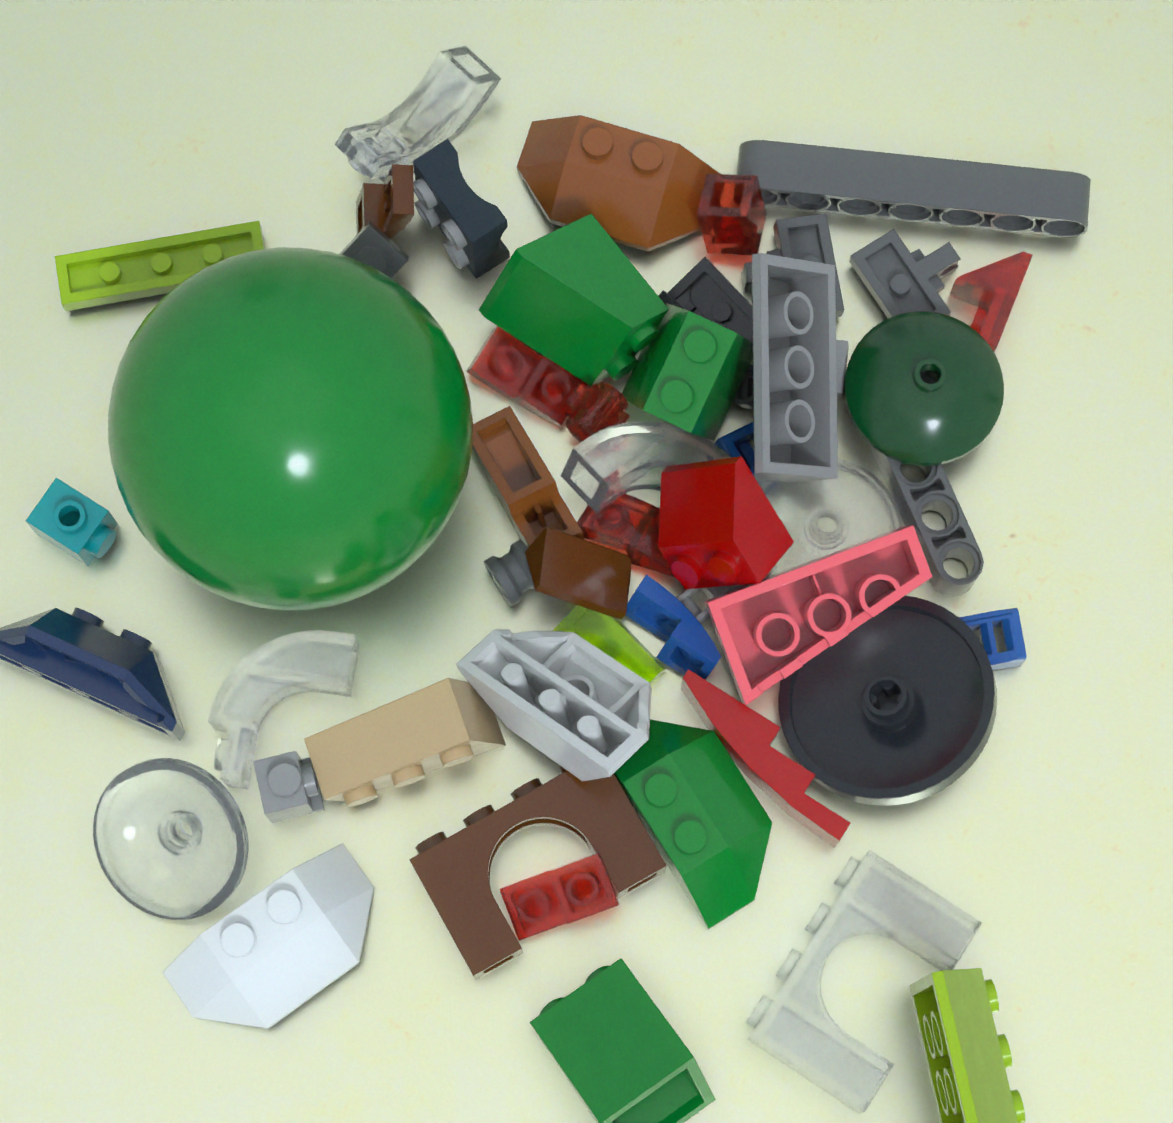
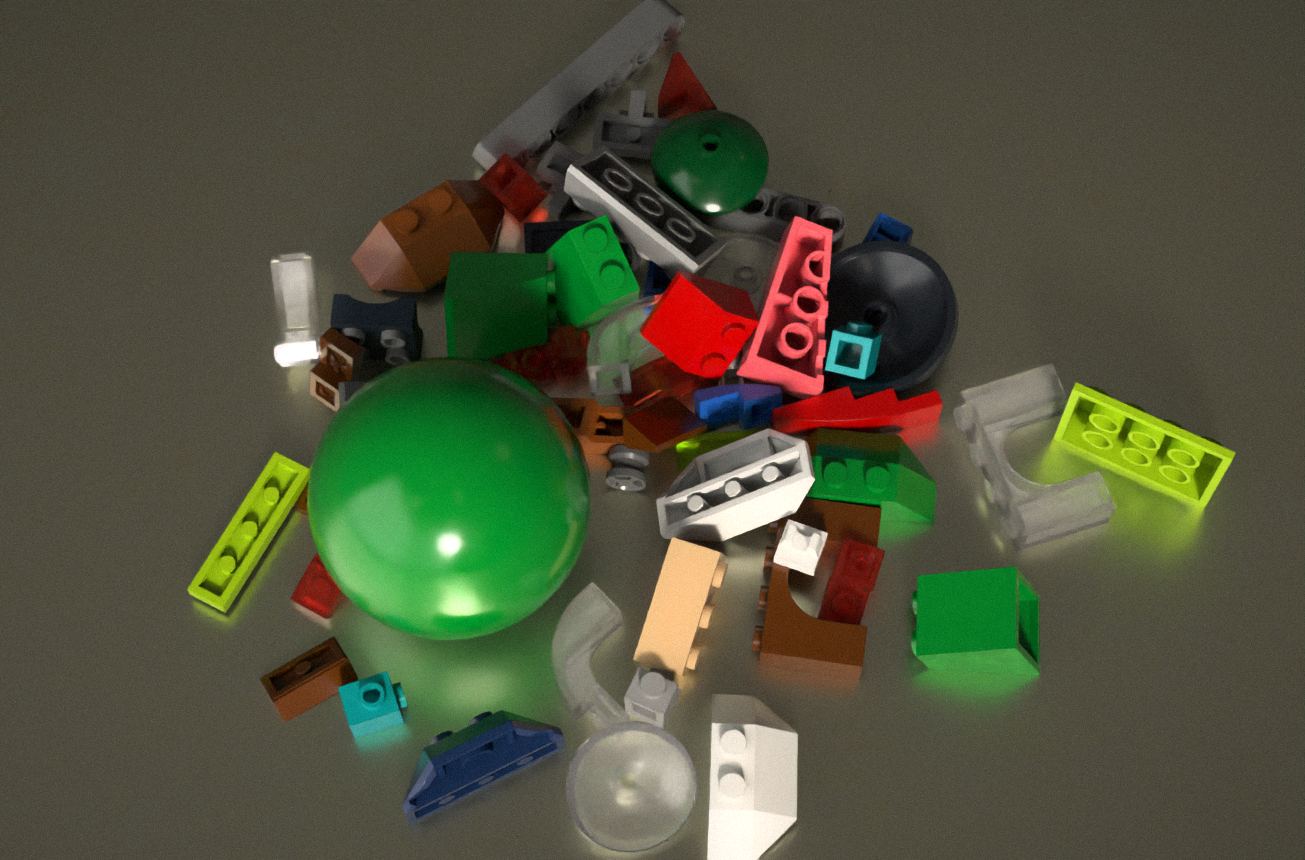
camera: 50 degrees left, 10 degrees down
none -> reddish brown slope [260,636,358,722]
none -> white tile [773,519,828,576]
none -> teal brick [825,320,882,379]

